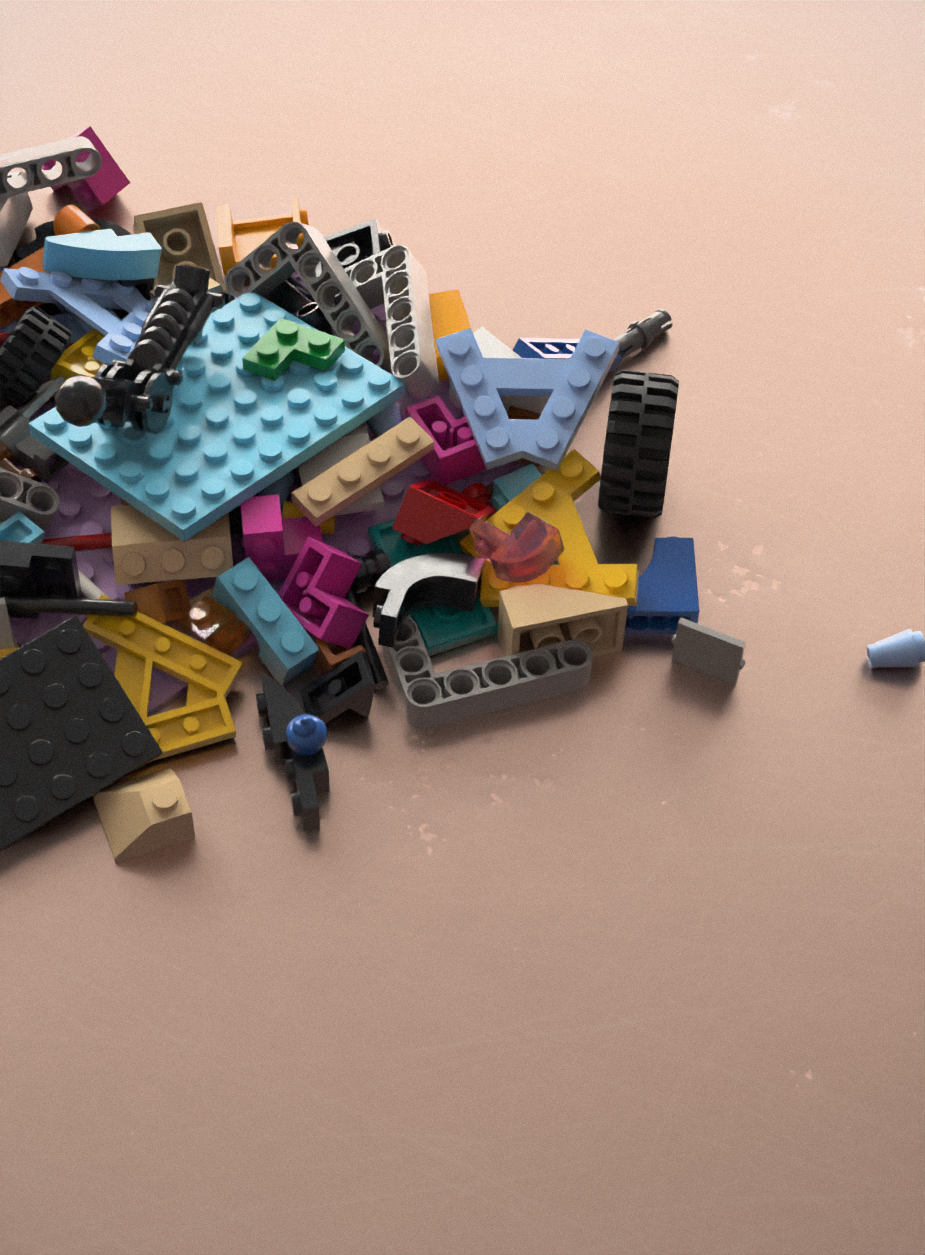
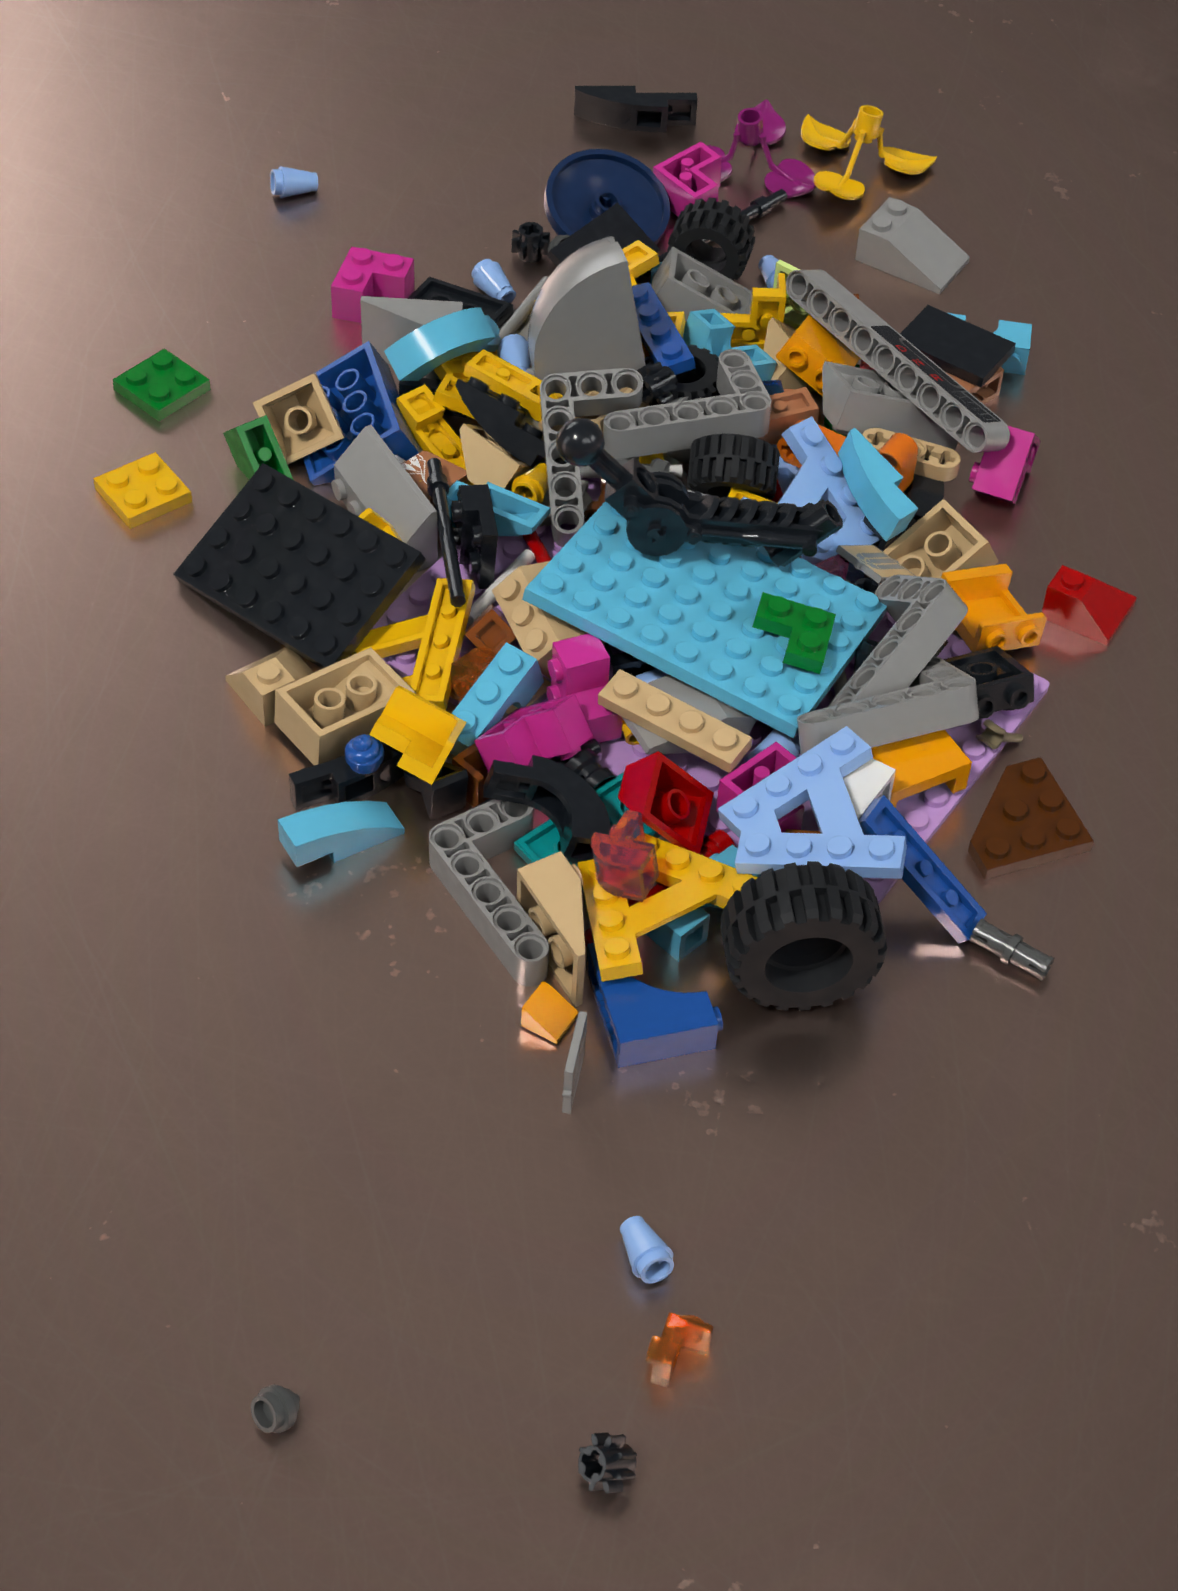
camera: 75 degrees right, 5 degrees down
none -> tan slope [274,647,416,766]
none -> medium azure slope [278,801,405,867]
none -> yellow panel [369,686,467,785]
none -> light orange slope [521,981,579,1044]
none -> tan beam [862,428,961,481]
none -> reddish brown plate [968,757,1094,880]
none -> red slope [1041,565,1137,646]

